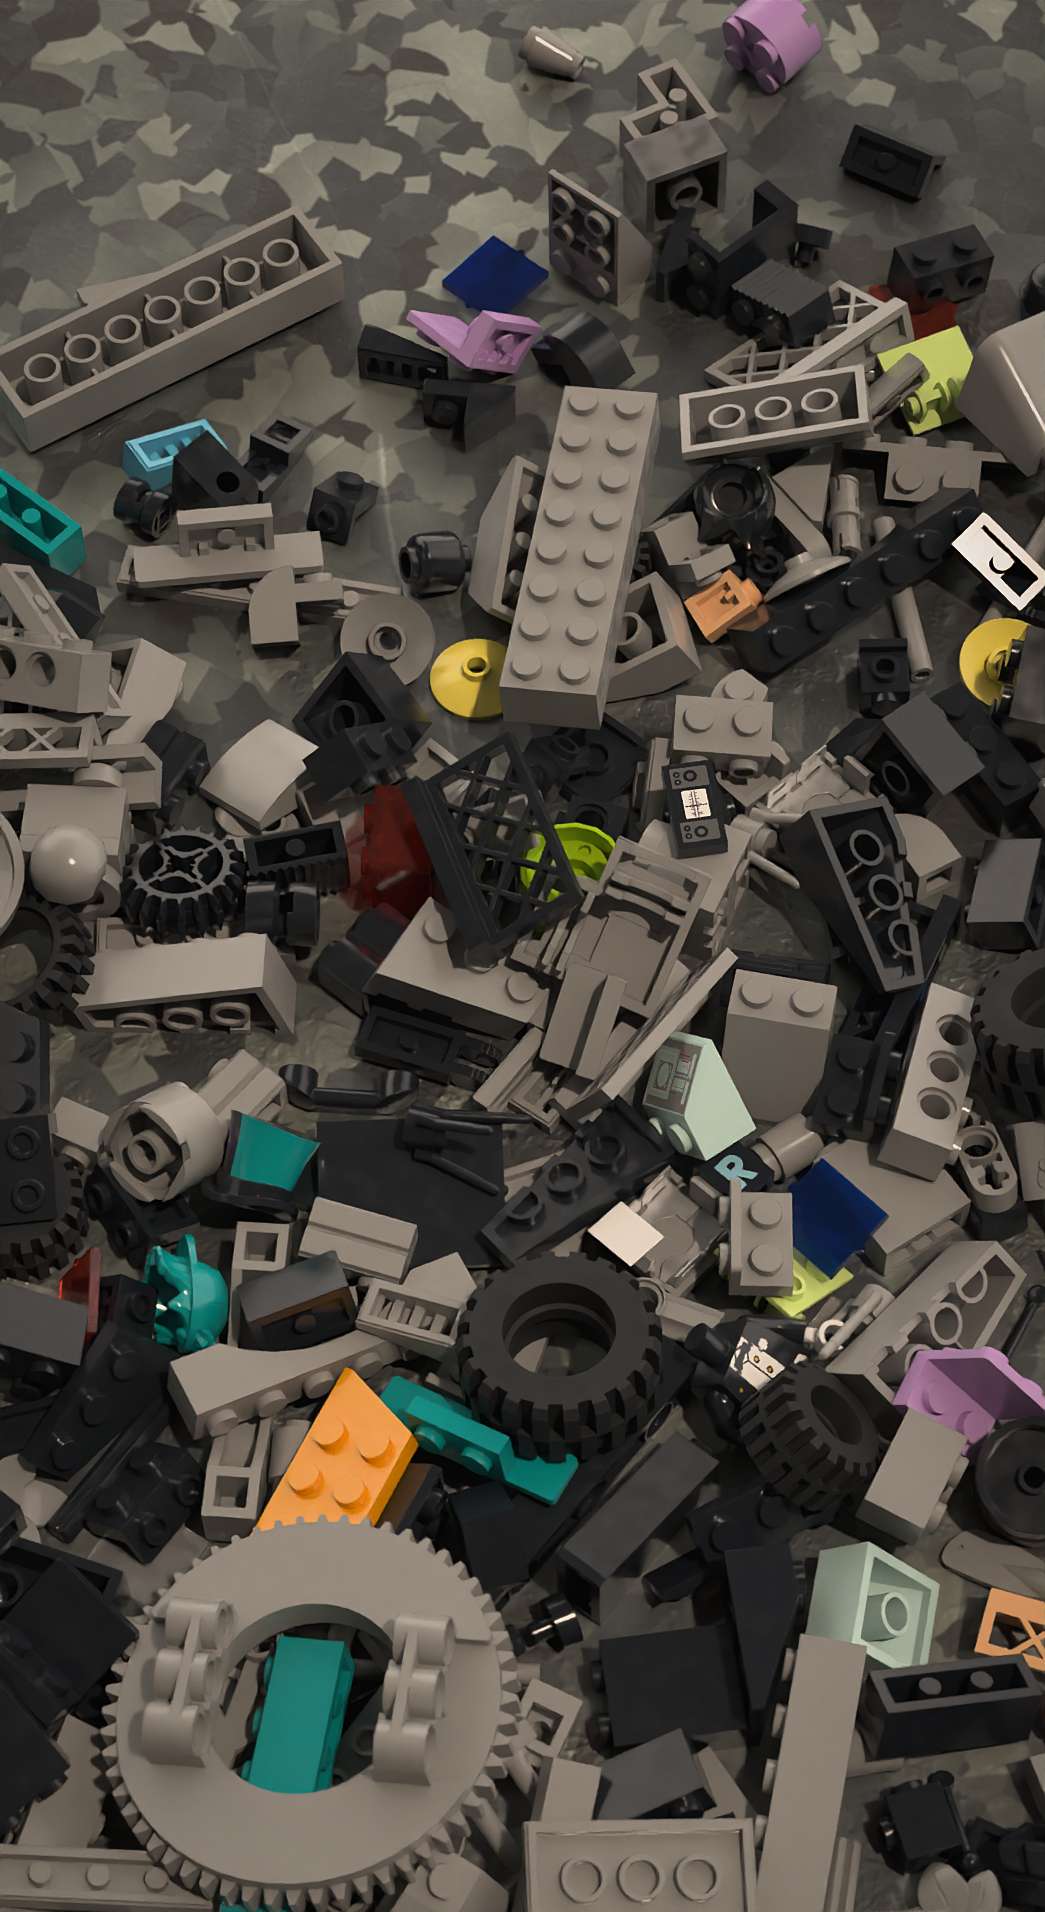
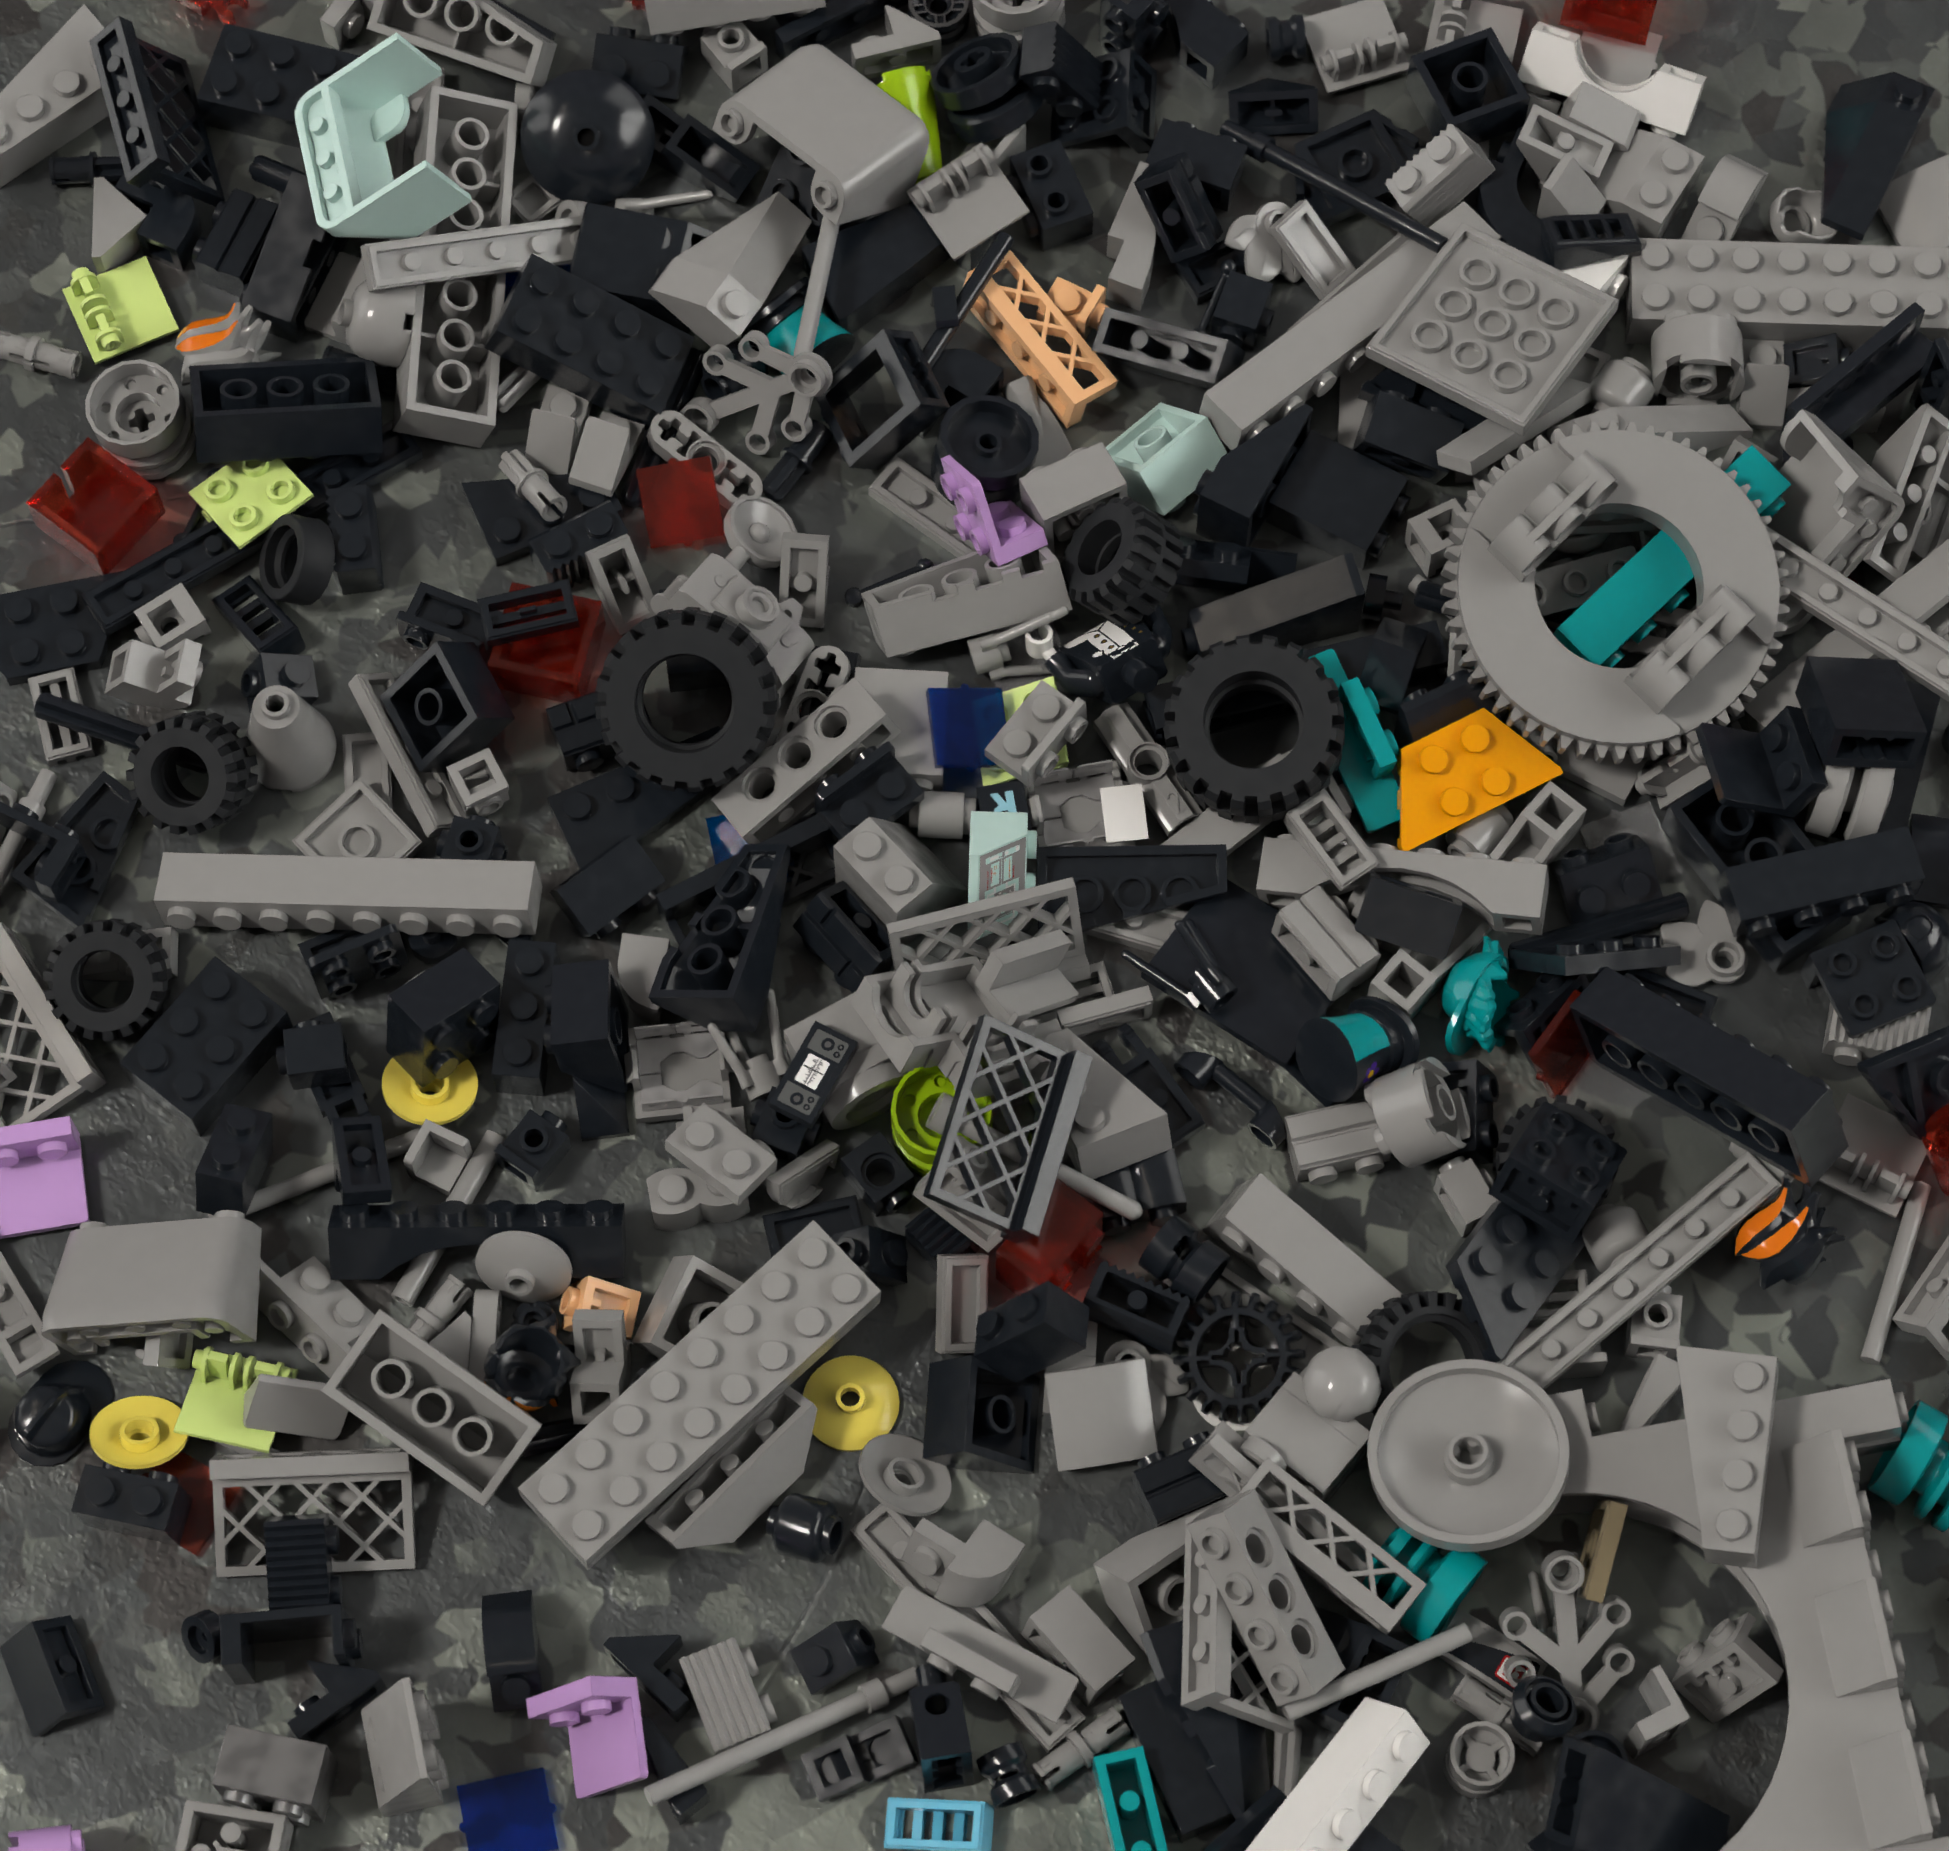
camera: 145 degrees left, 10 degrees up
none -> light yellow dish [89,1396,189,1469]
none -> light grey panel [403,1119,473,1196]
none -> light grey bar [644,1666,918,1806]
none -> light grey brick [679,1637,778,1755]
none -> light grey piece [926,1092,1143,1220]
none -> light grey hinge [1021,1585,1136,1708]
none -> light grey pin [1031,1707,1131,1792]

